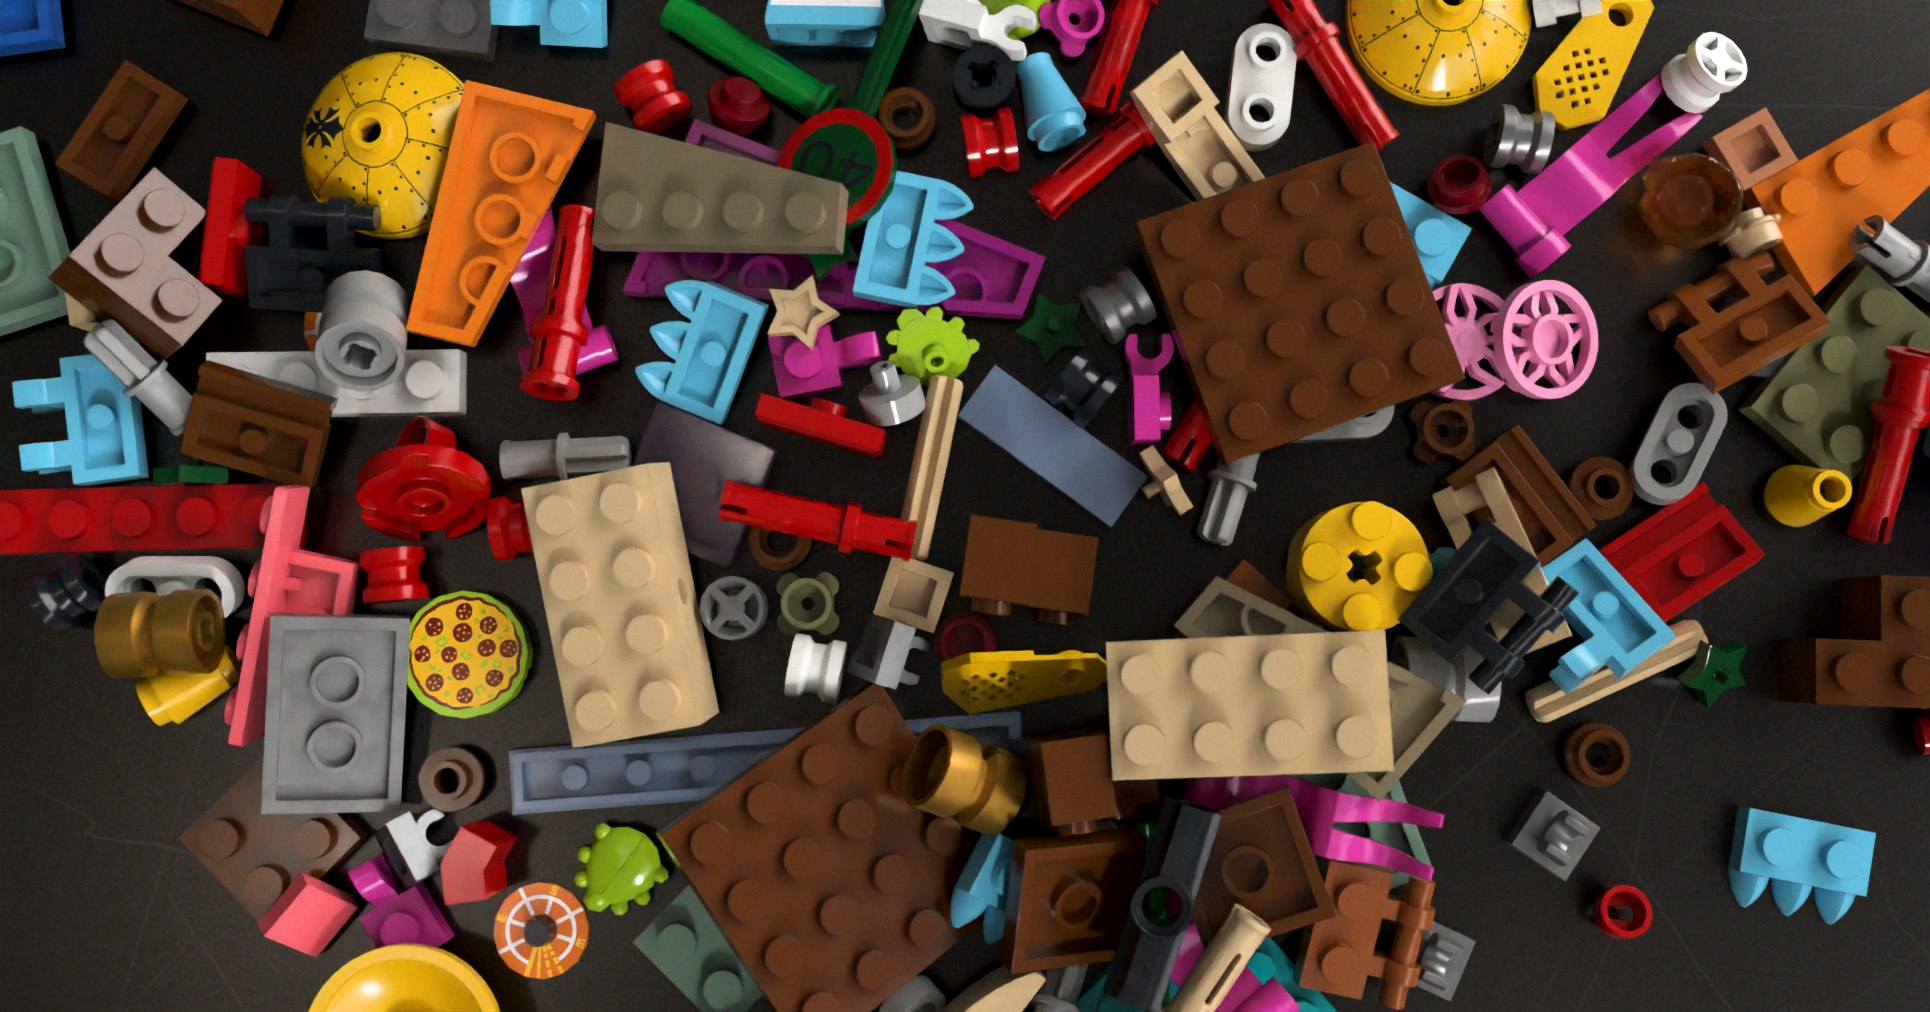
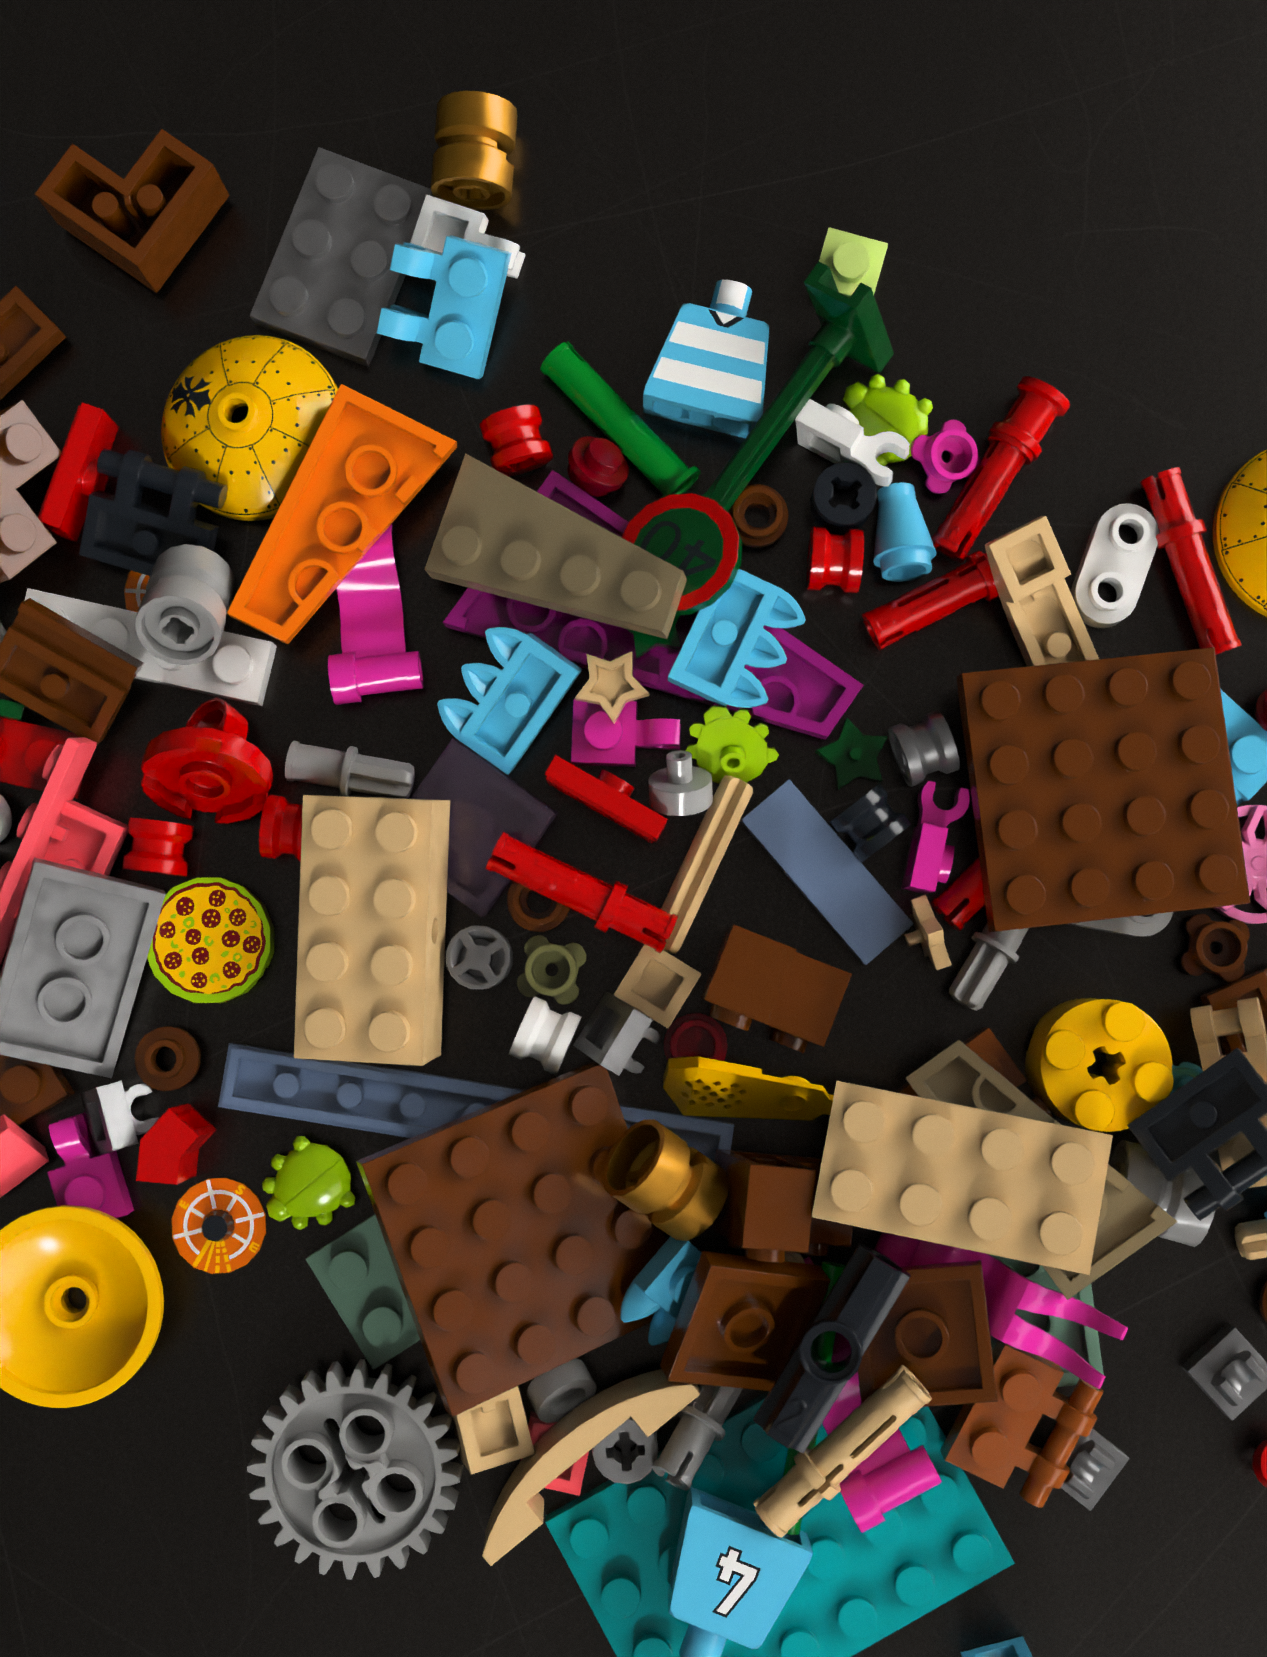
camera: 20 degrees right, 0 degrees up
red pin [520,204,595,401] -> none

